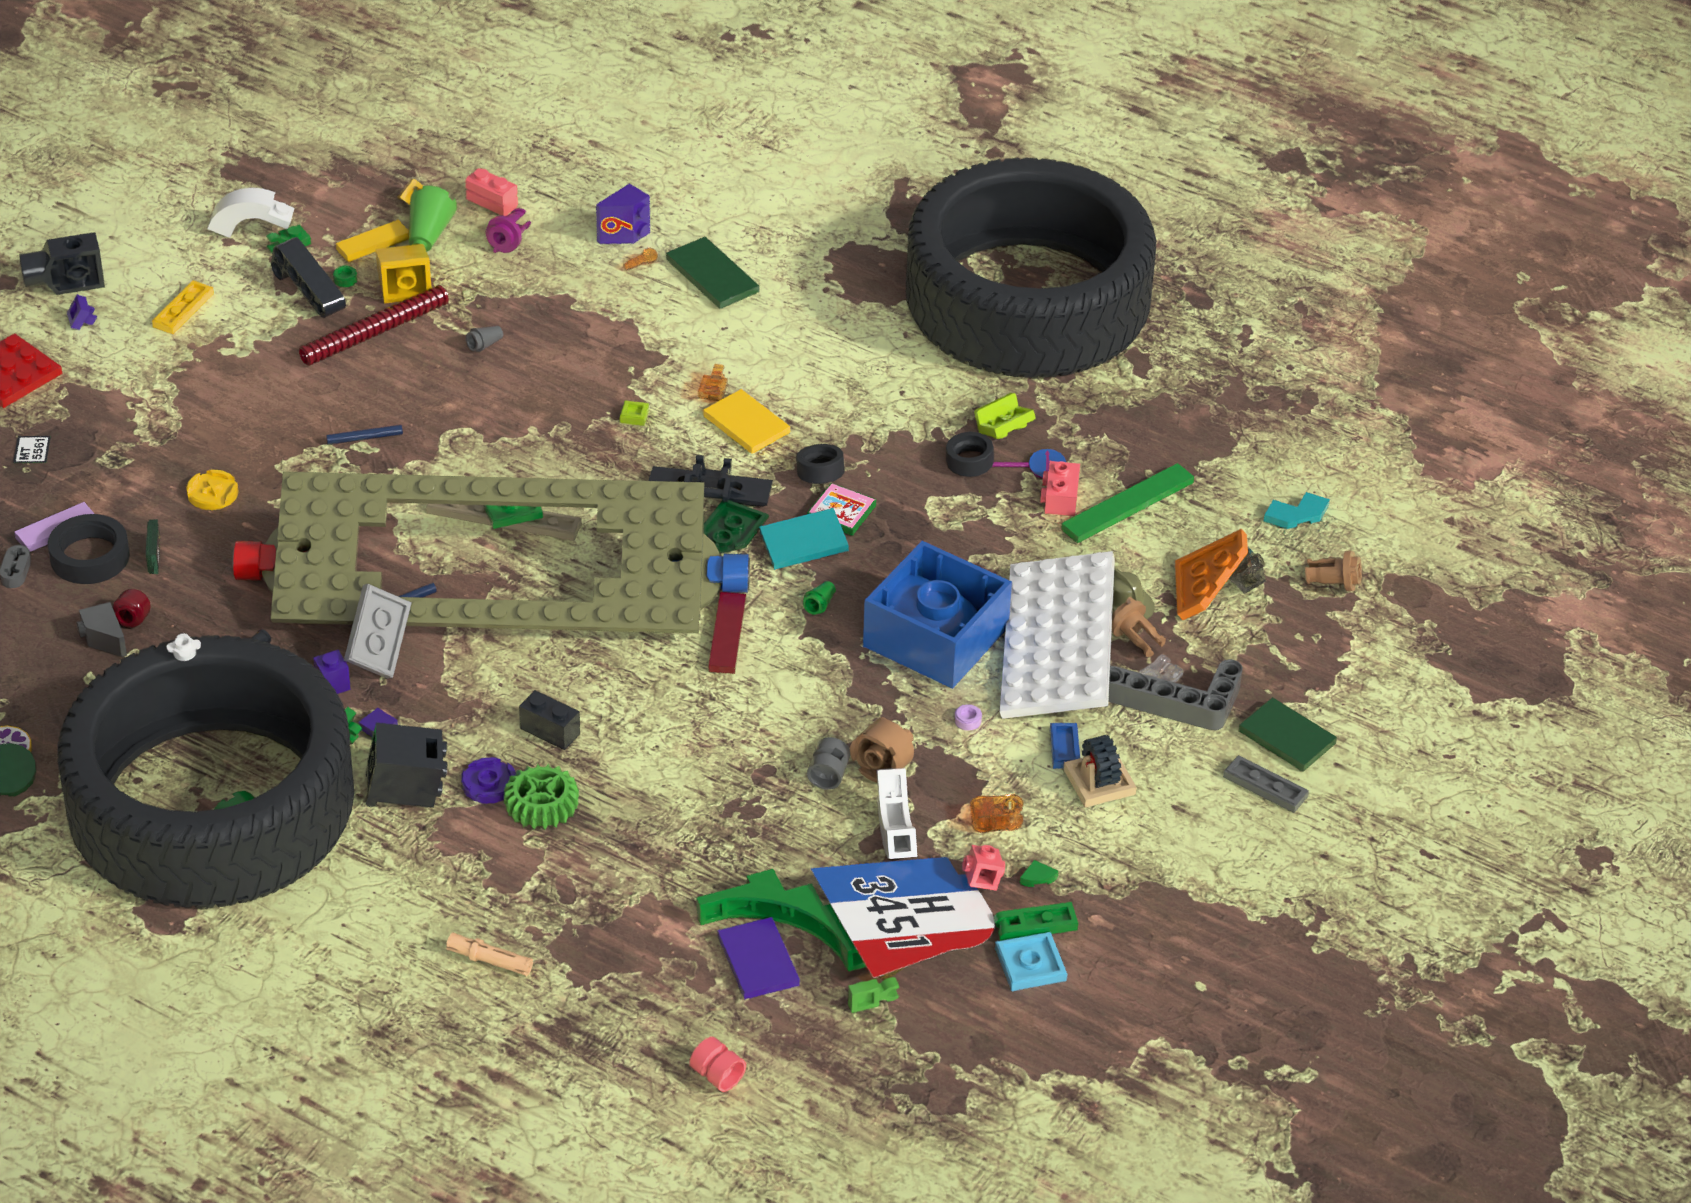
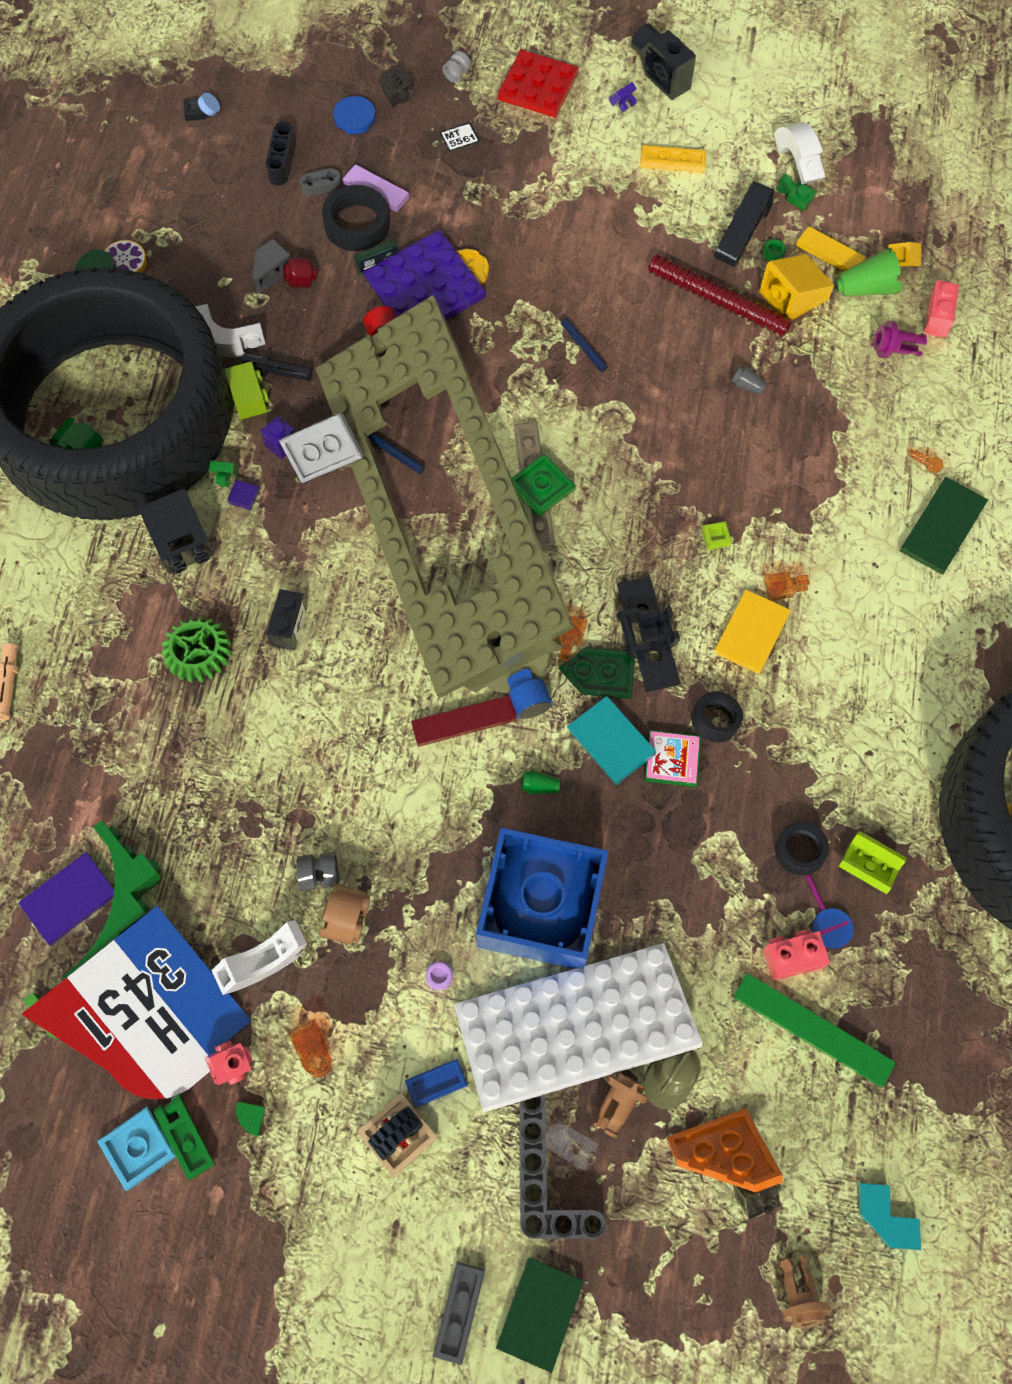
camera: 70 degrees right, 25 degrees up
white plate [167,634,201,661] -> none
dark purple tile [462,757,516,804] -> none
dark purple slope [596,183,650,244] -> none
none -> dark purple plate [363,229,486,320]

